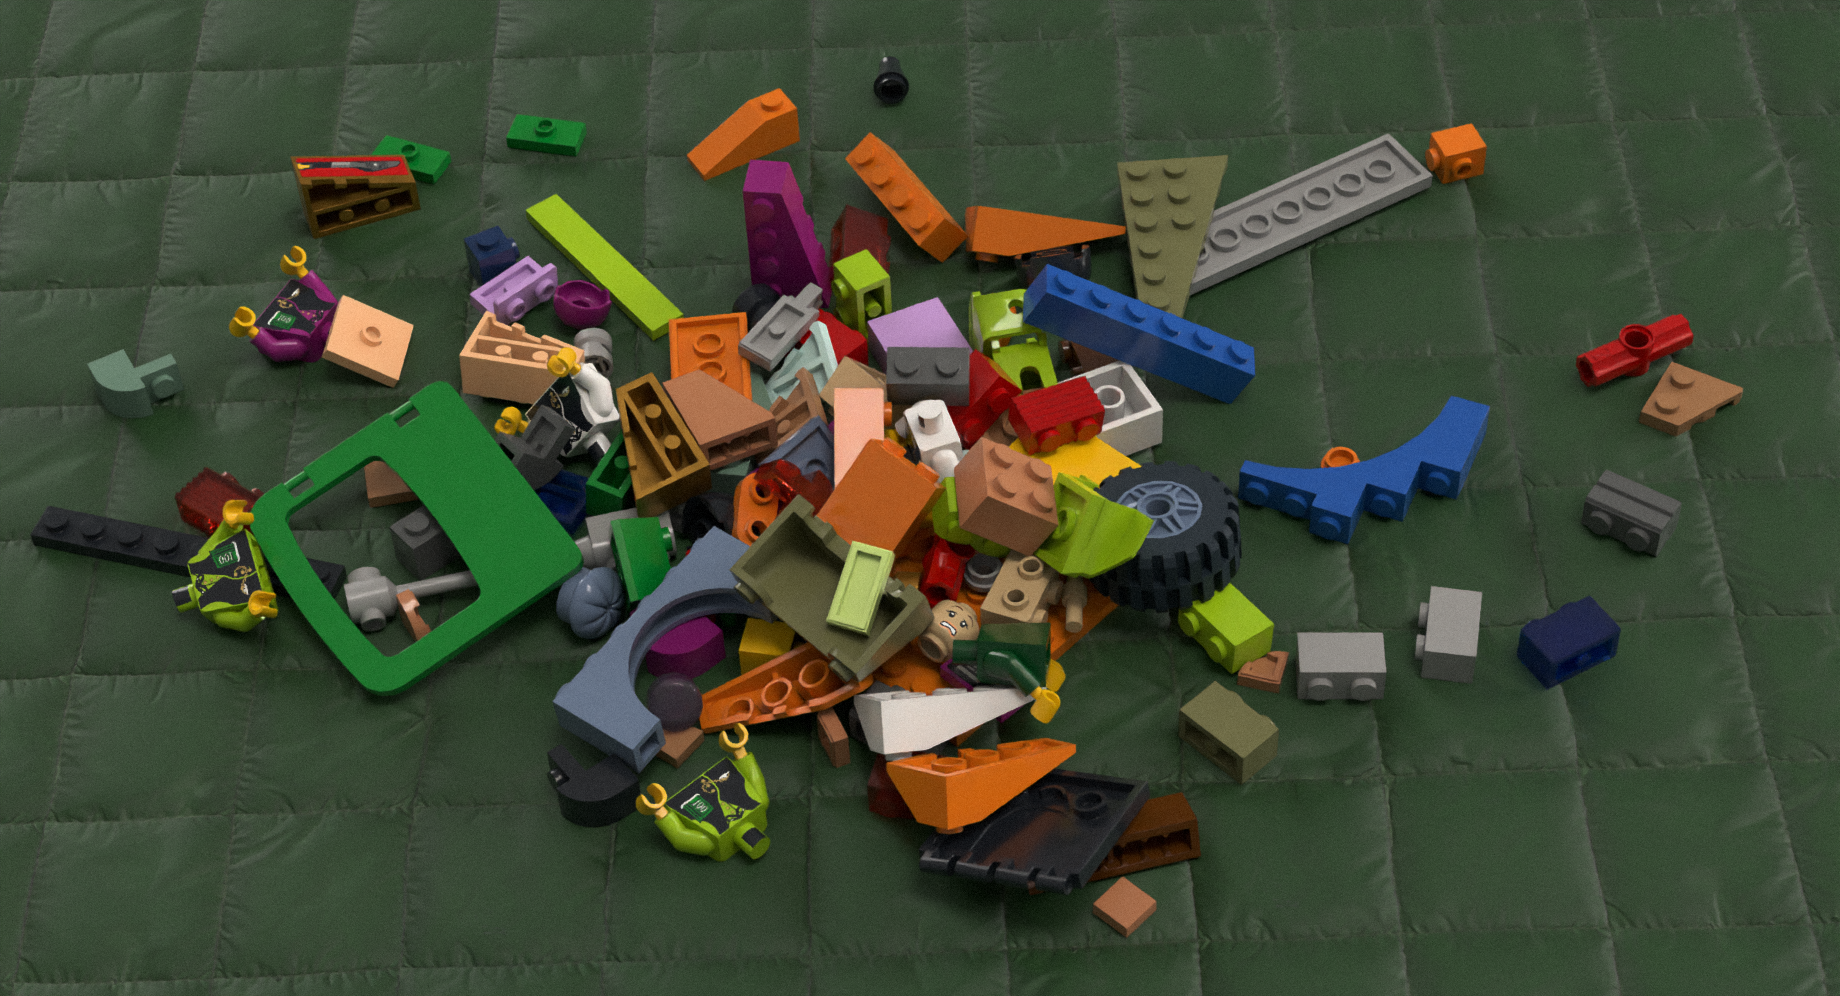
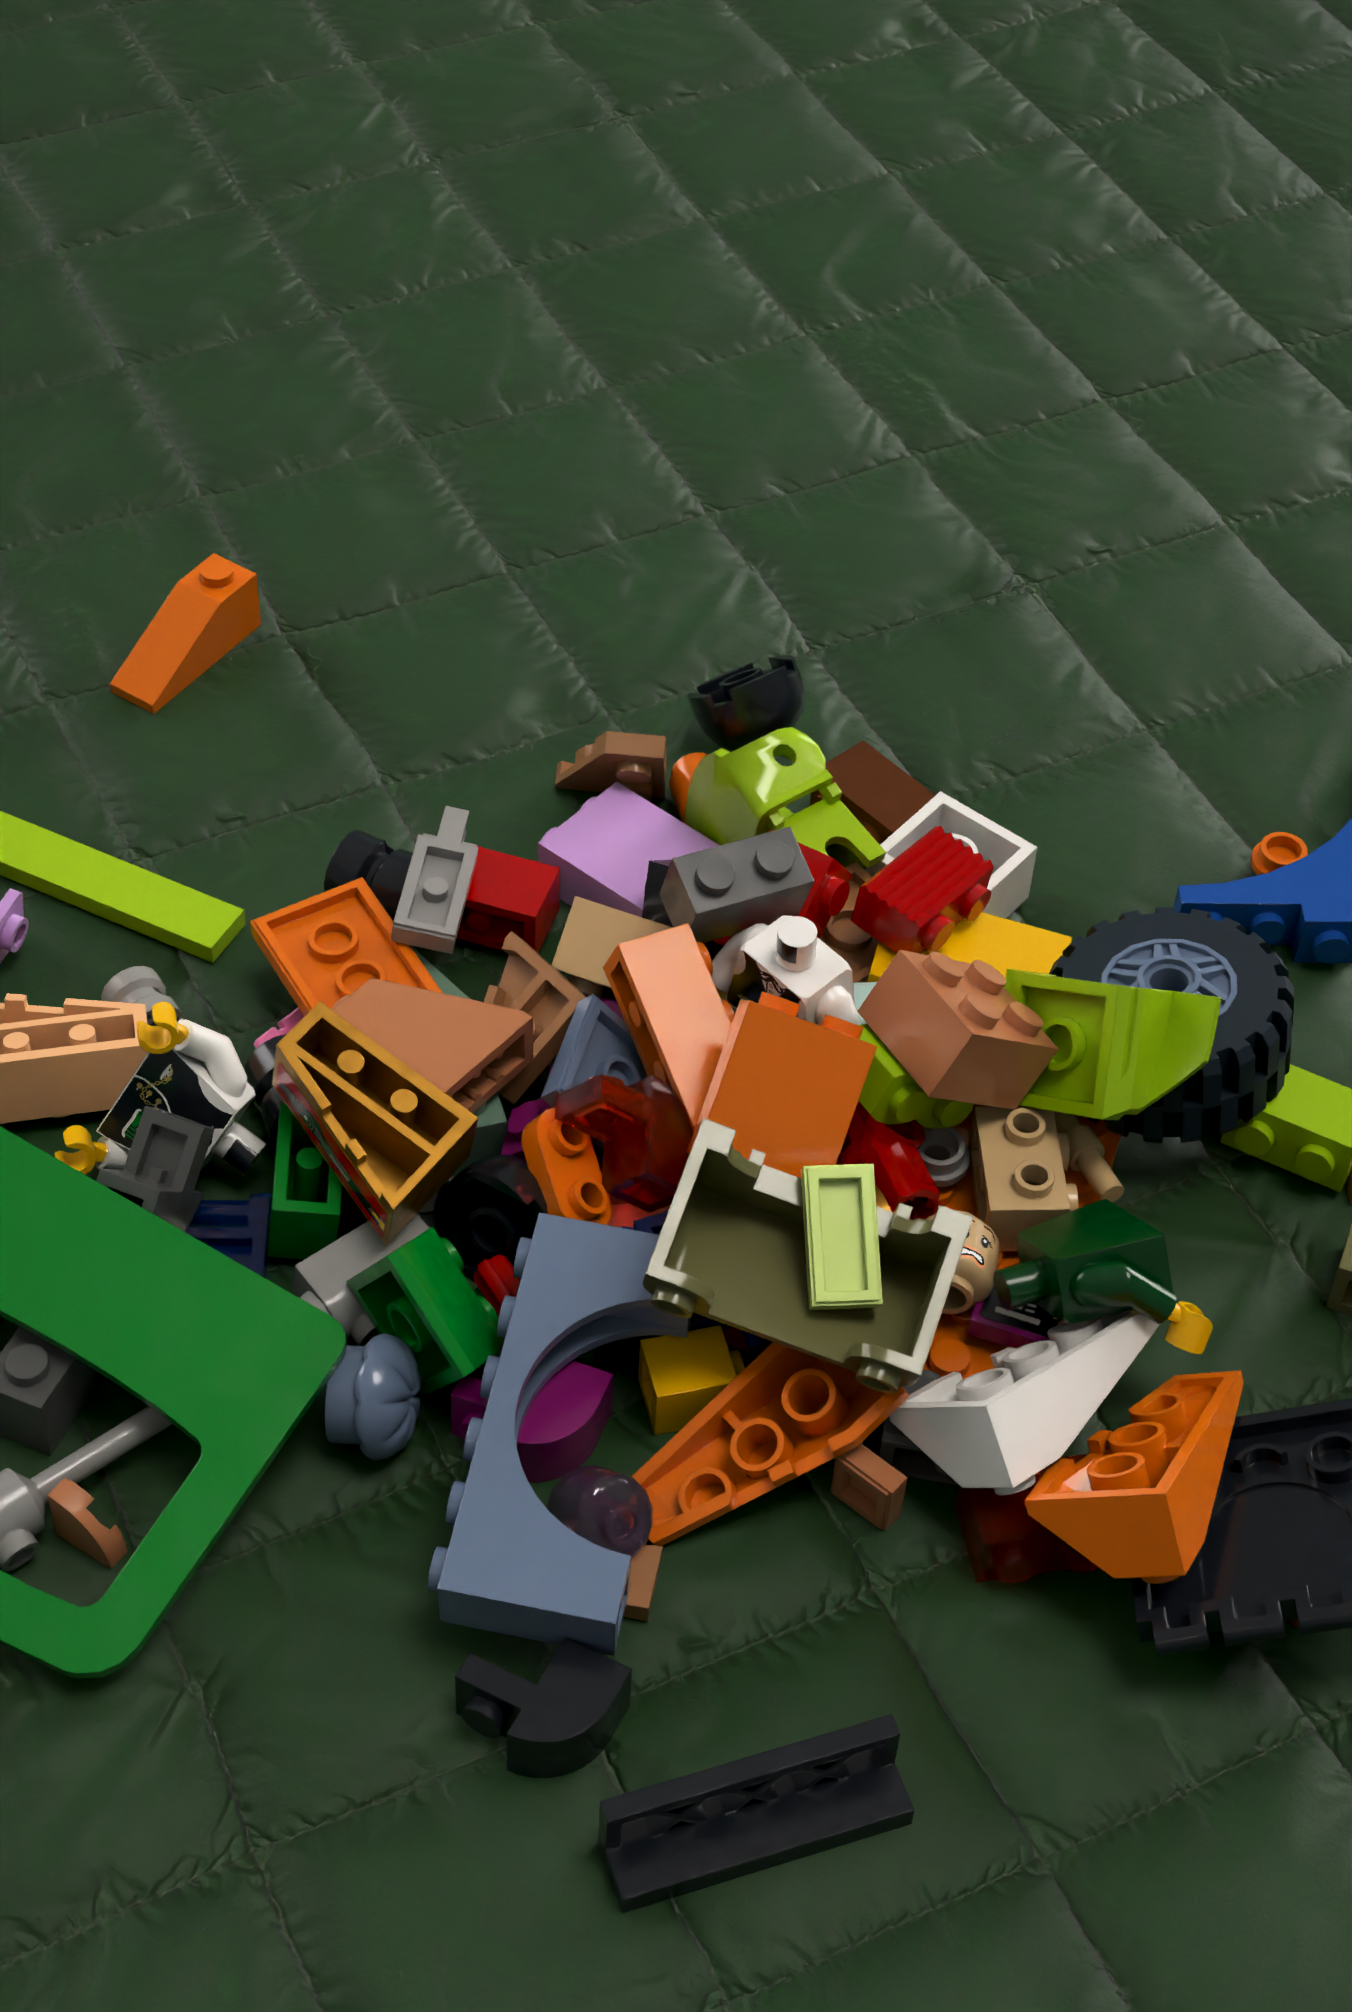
camera: 30 degrees left, 0 degrees up
magenta hair [553,280,612,330] -> none
torso [636,723,771,862] -> none
magenta wedge [742,160,834,308] -> none
light aqua wing [765,320,838,405] -> none
clear red brick [828,205,891,282] -> none
lime brick [831,249,892,343] -> none
orange brick [845,132,968,263] -> none
black cone [873,56,909,104] -> none
orange wedge [965,206,1126,263] -> none
blue brick [1023,264,1255,404] -> none
olive wing [1117,155,1228,319] -> none
light grey plate [1190,133,1433,295] -> none
orange brick [1425,123,1487,184] -> none
none -> medium nougat wing [555,731,667,801]
none -> black fence [598,1714,915,1913]

